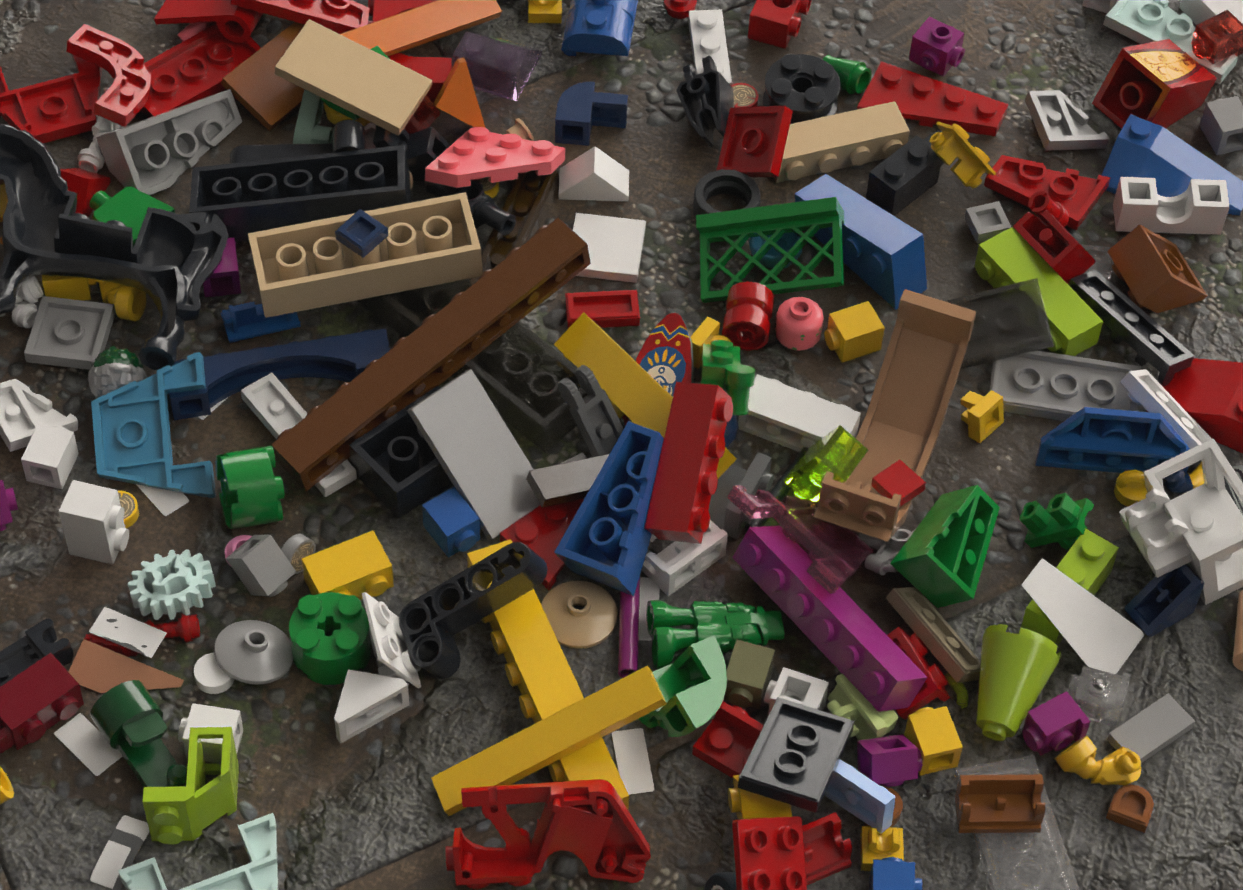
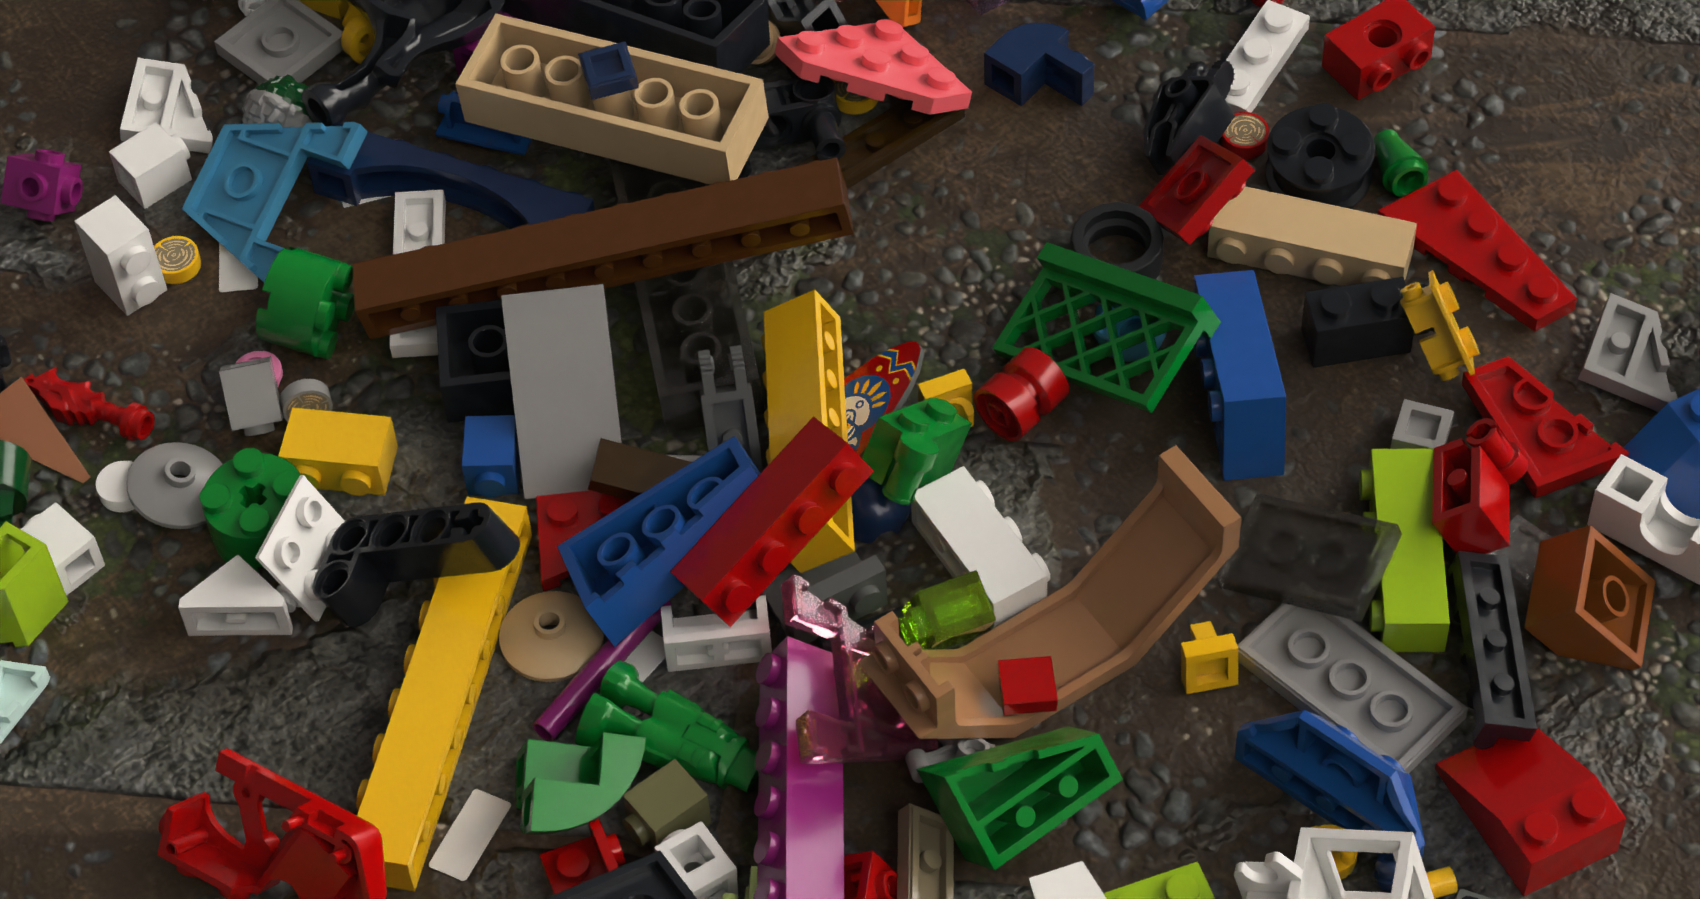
camera: 40 degrees right, 0 degrees up
white sticker [89,607,167,658] -> none
light aqua gear [128,549,216,620] -> none
yellow tile [431,665,667,816] -> none
tan piece [506,118,534,141] -> none
white slope [559,147,629,201] -> none
red tile [565,290,640,328] -> none
white tile [573,213,646,283] -> none
coral head [775,297,824,351] -> none
yellow brick [824,301,885,363] -> none
magenta brick [909,16,965,77] -> none
green hips [1019,493,1094,550] -> none
white plate [1120,369,1220,449] -> none

